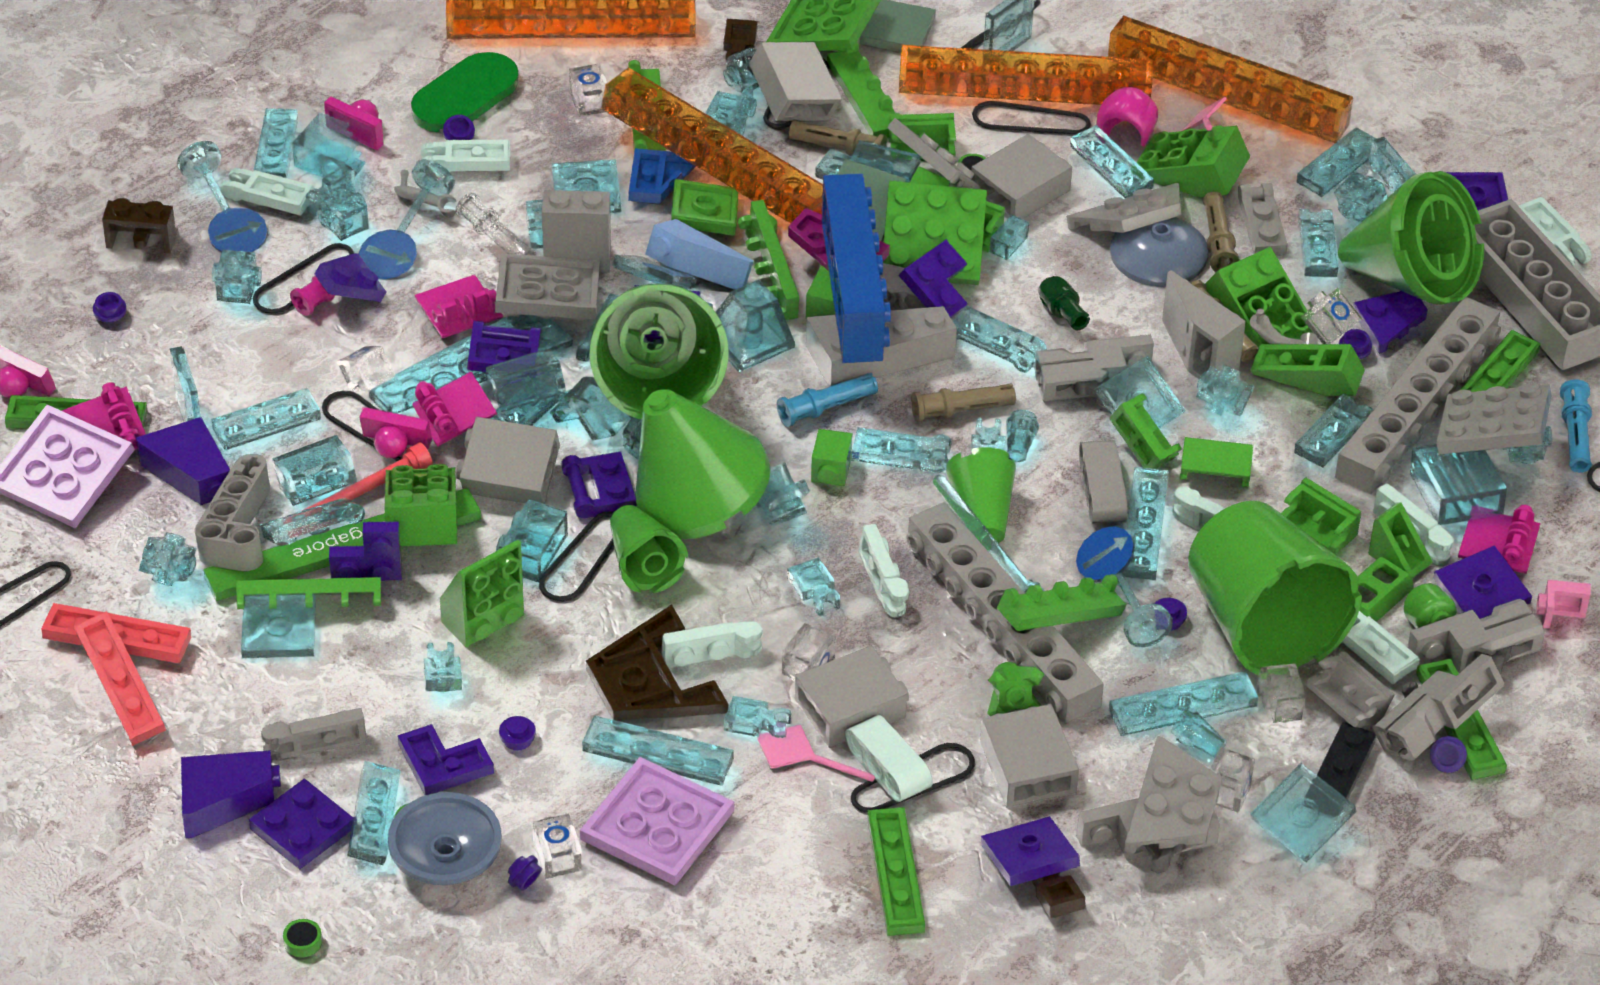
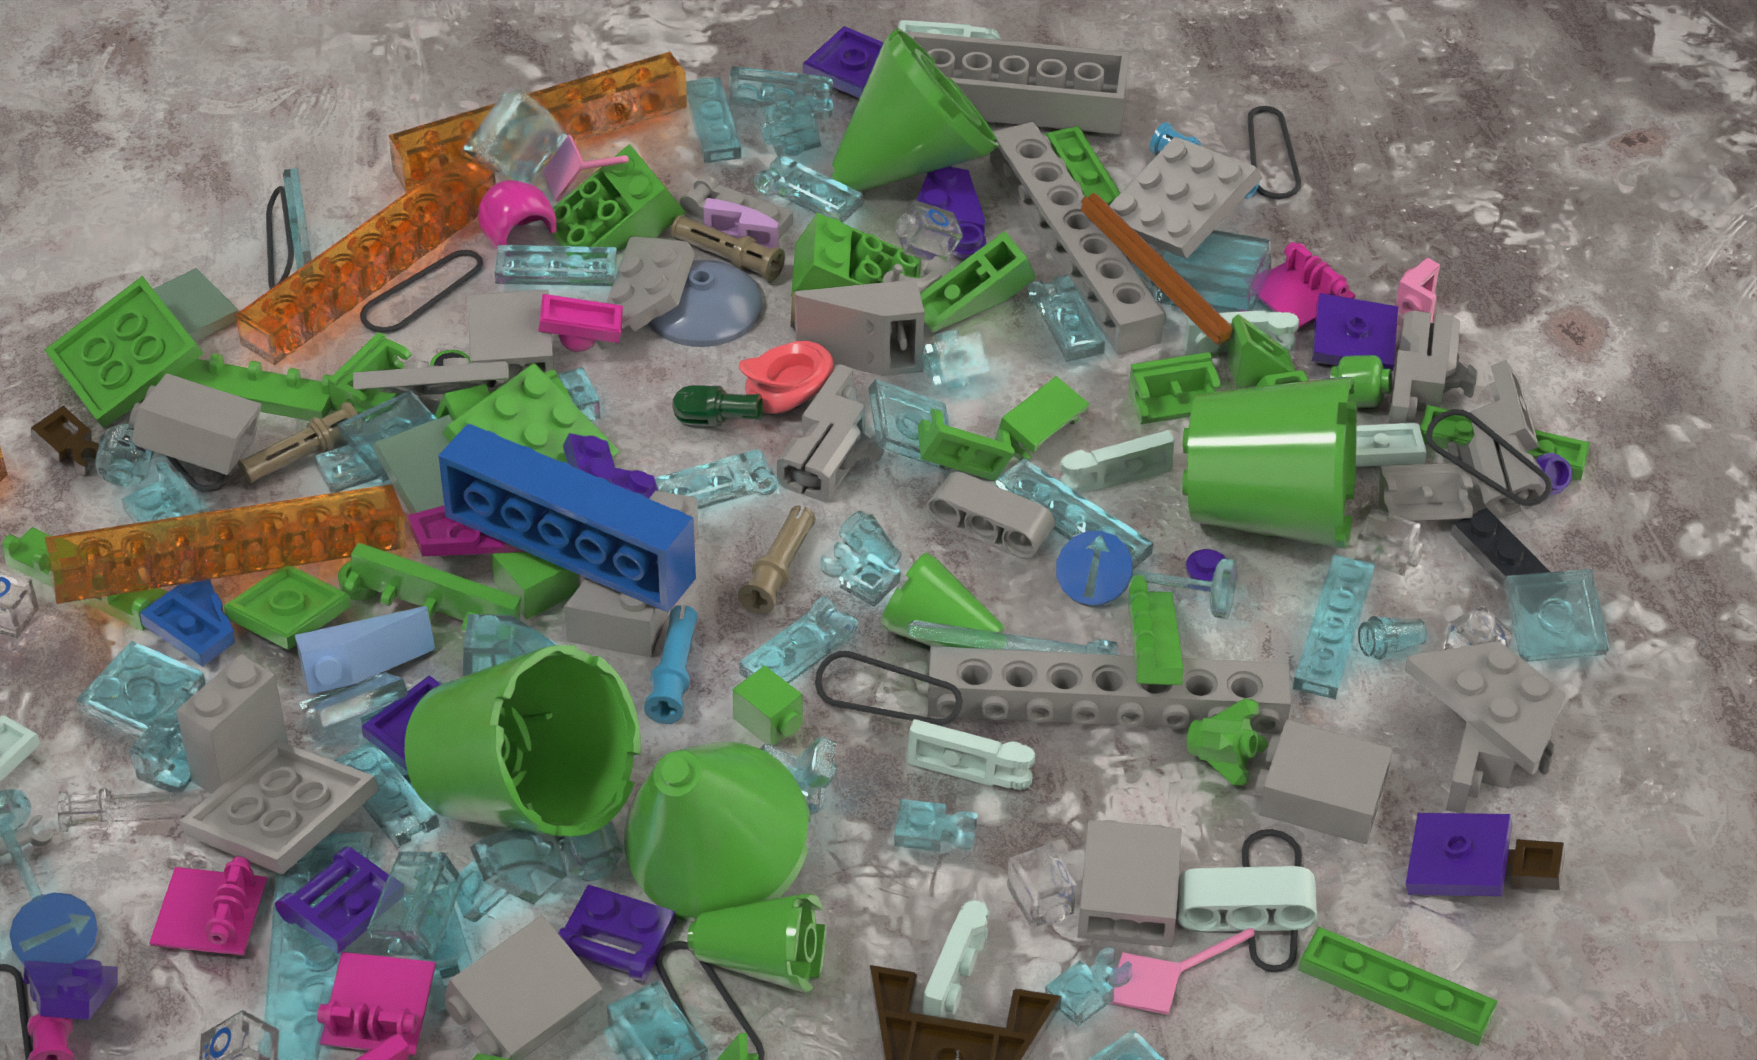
camera: 55 degrees left, 0 degrees up
none -> clear light blue slope [462,88,568,184]
none -> dark pink tile [538,294,623,353]
none -> lavender slope [704,198,779,249]
none -> coral piece [739,341,834,414]
none -> black piece [815,651,963,726]
none -> dark orange axle [1081,193,1233,345]
none -> black piece [1426,409,1552,506]

